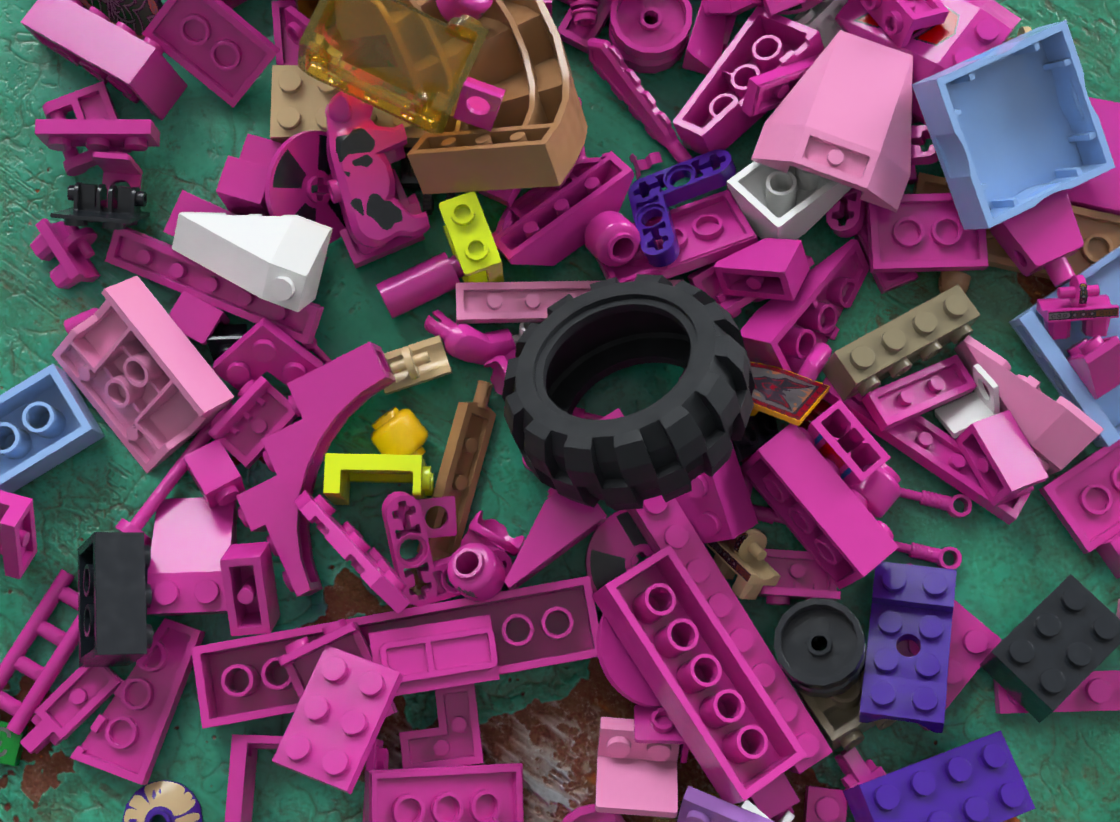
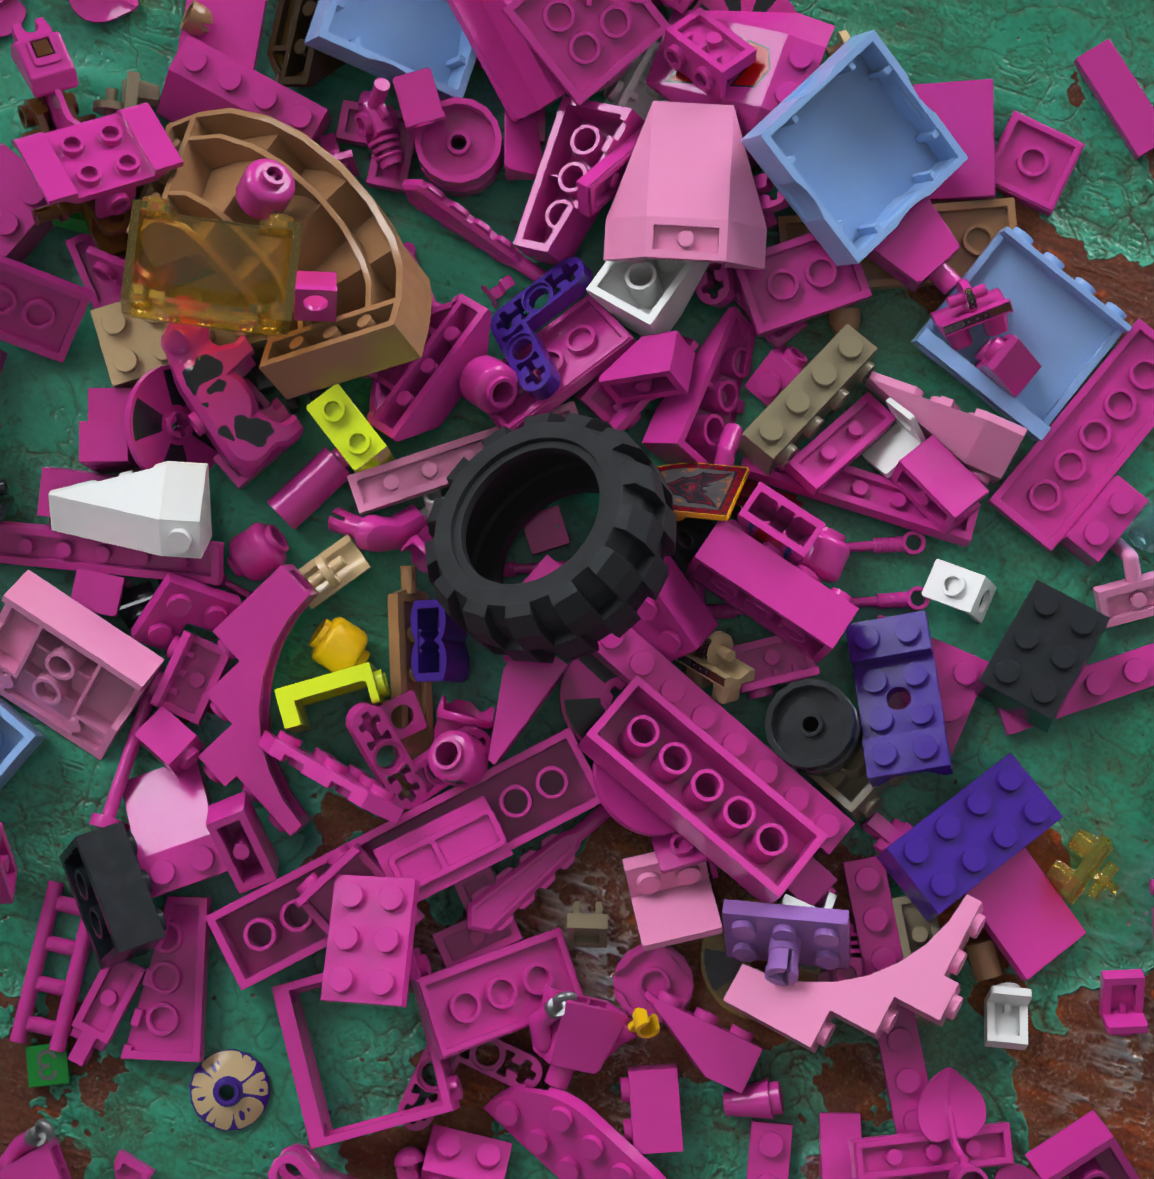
camera: 10 degrees left, 5 degrees up
none -> dark pink head [227,522,289,582]
none -> dark purple brick [410,599,470,684]
none -> dark pink sword [466,804,611,934]
none -> dark pink tile [523,505,570,556]
none -> dark tan tile [566,901,608,948]
none -> dark pink bracket [744,345,808,406]
none -> white bracket [922,559,997,624]

